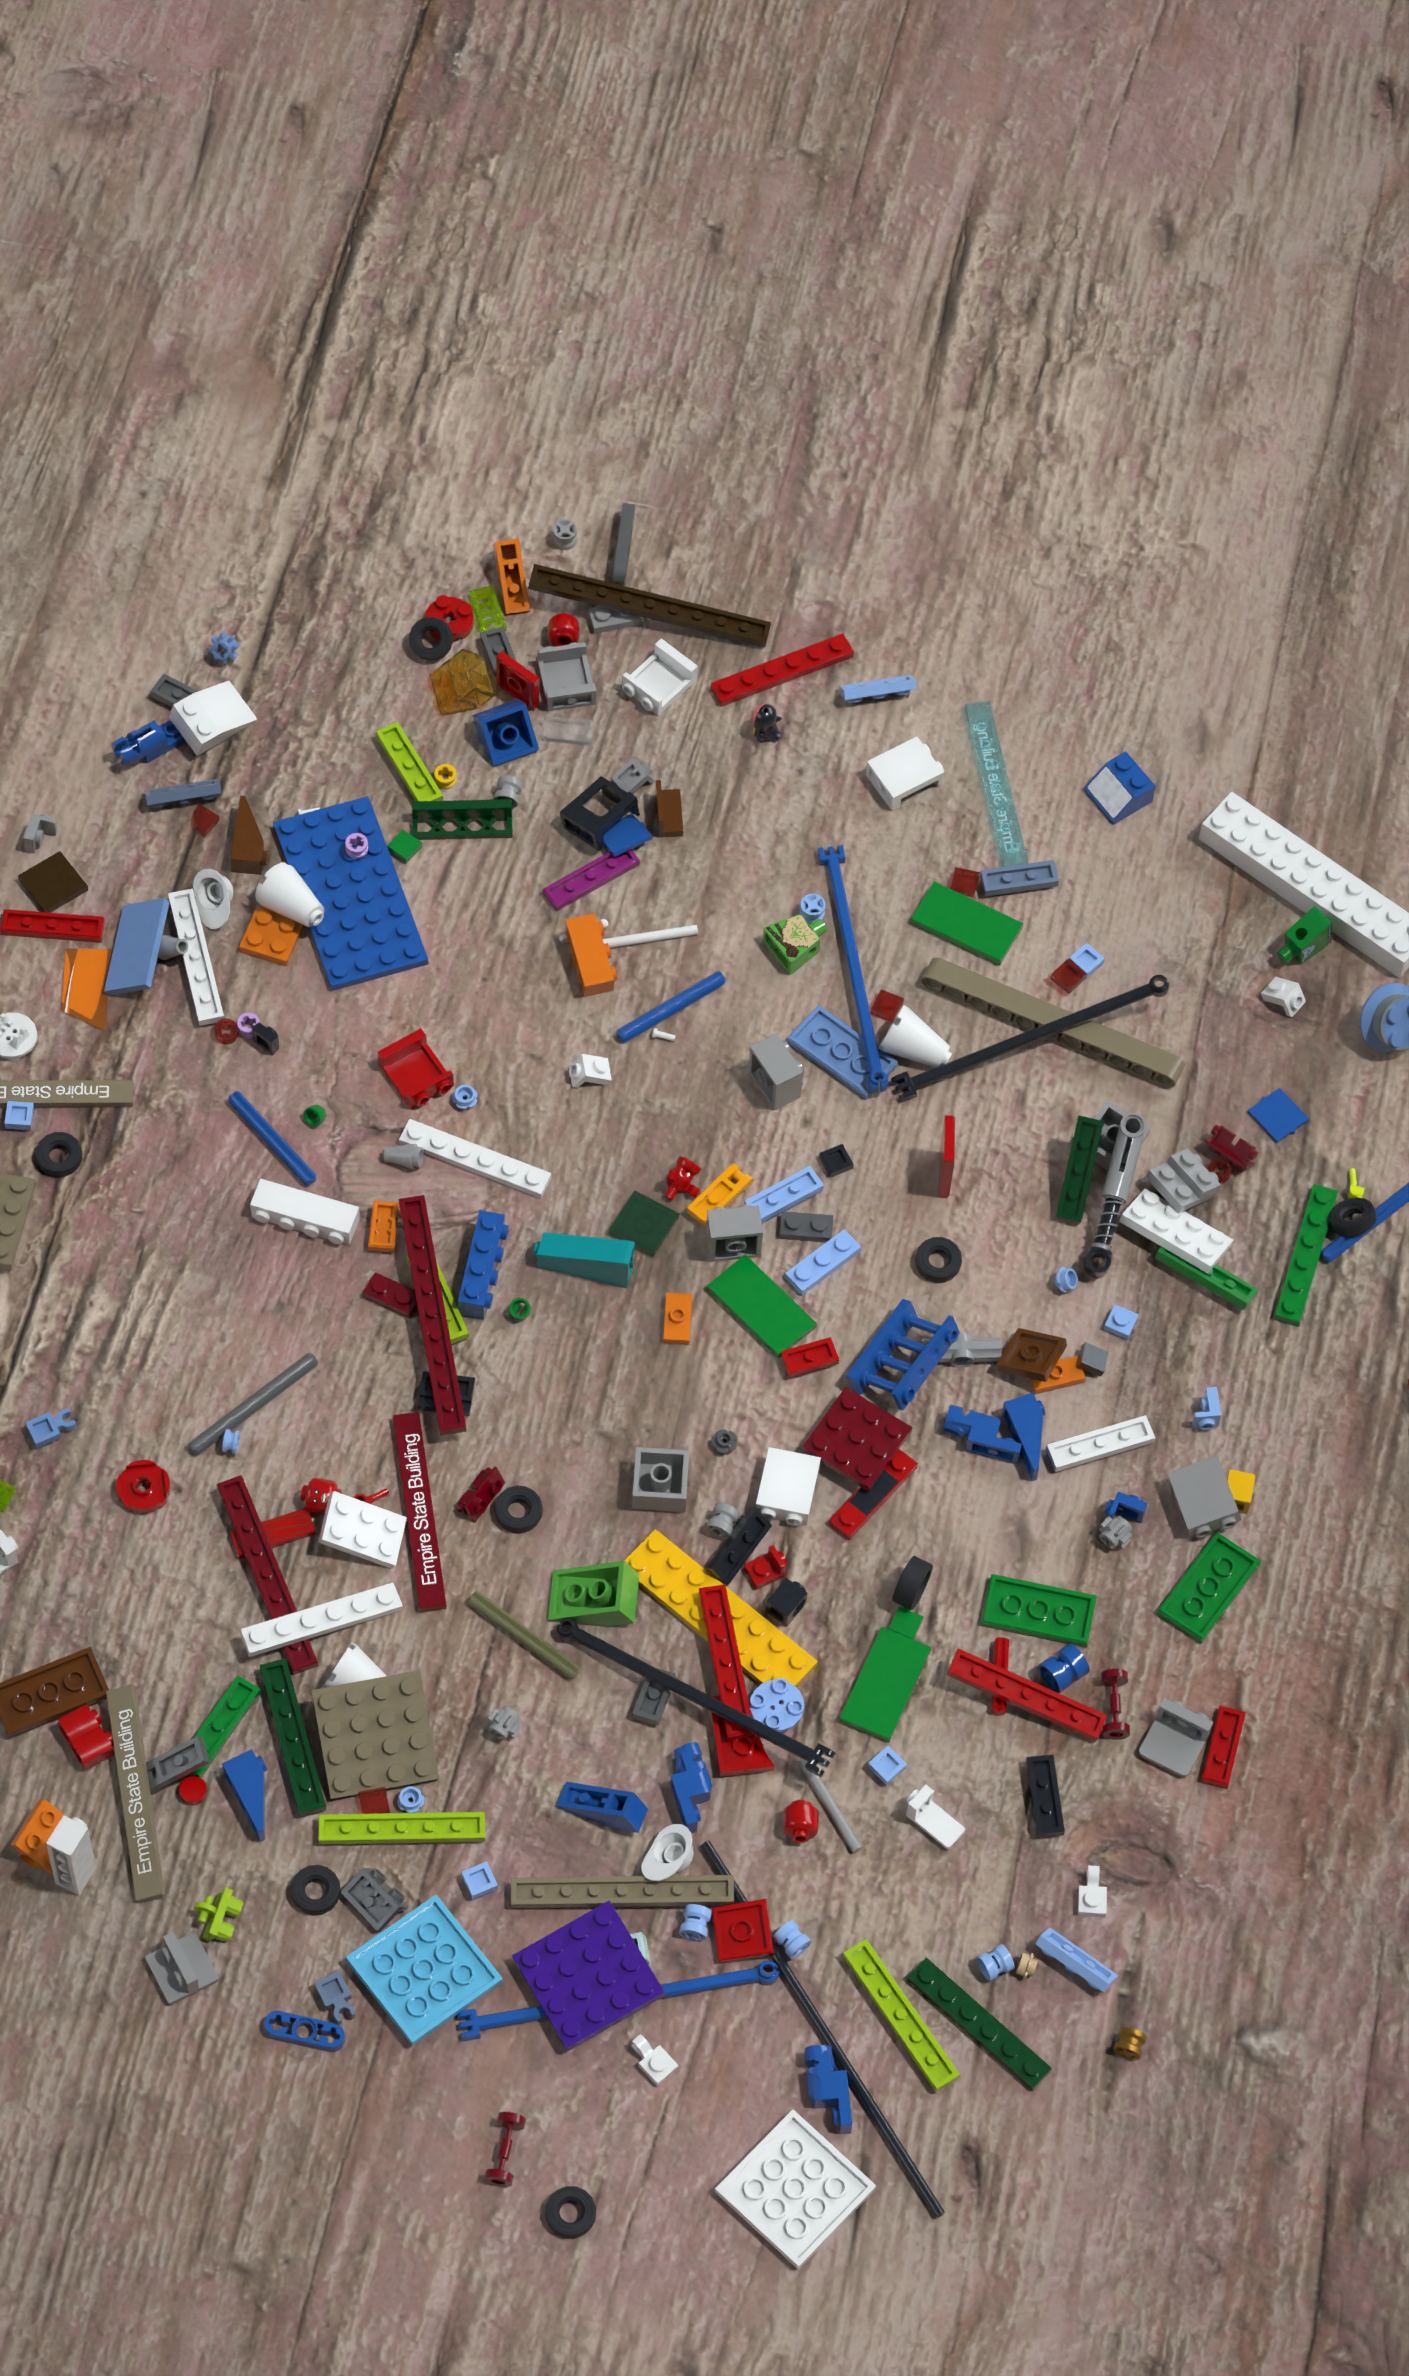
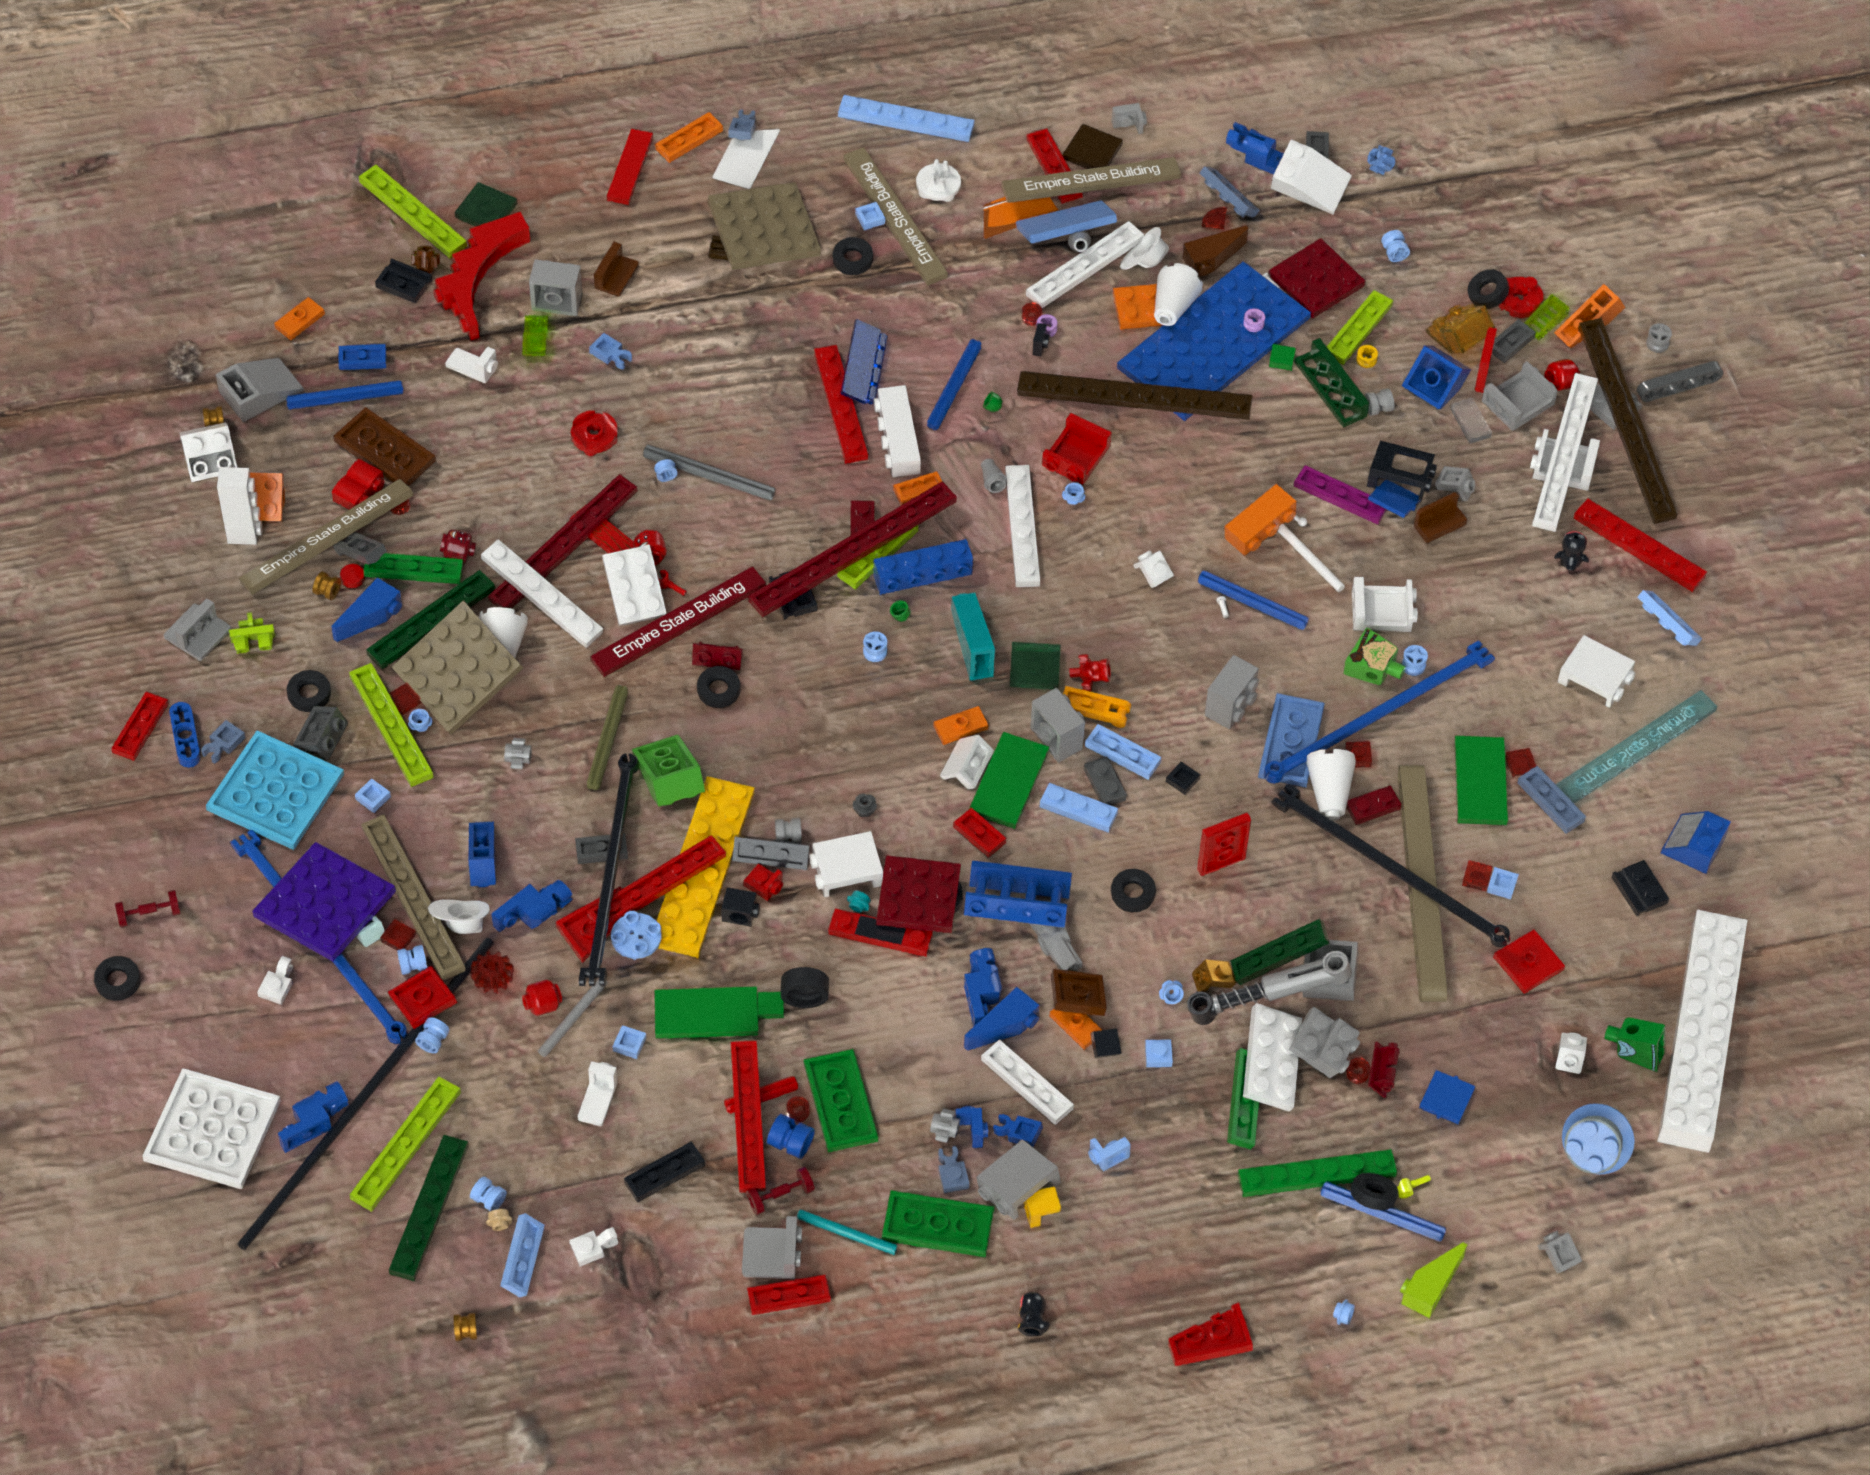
camera: 65 degrees right, 5 degrees down
light grey brick [632,1447,689,1512] -> none
none -> red tile [111,691,169,761]
none -> pearl gold wheel [312,571,341,601]
none -> clear red tile [380,919,416,950]
none -> dark red head [440,529,476,563]
none -> clear red gear [470,950,514,994]
none -> clear red bush [786,1096,810,1123]
none -> teal bar [797,1209,898,1255]
none -> red plate [814,345,868,464]
none -> clear blue windscreen [840,319,888,405]
none -> teal plate [847,891,871,913]
none -> light blue wheel [863,631,887,662]
none -> sand blue plate [938,1146,969,1193]
none -> white panel [940,735,994,789]
none -> blue plate [993,1114,1043,1147]
none -> dark tan tile [1001,157,1181,203]
none -> dark brown plate [1017,371,1253,420]
none -> black animal [1018,1291,1050,1337]
none -> pearl gold bracket [1192,959,1236,992]
none -> dark red plate [1268,238,1366,319]
none -> dark red plate [1346,785,1402,825]
none -> white panel [1352,577,1418,632]
none -> light blue wheel [1381,230,1410,262]
none -> red plate [1493,929,1565,994]
none -> white plate [1532,373,1598,532]
none -> black plate [1611,860,1669,917]

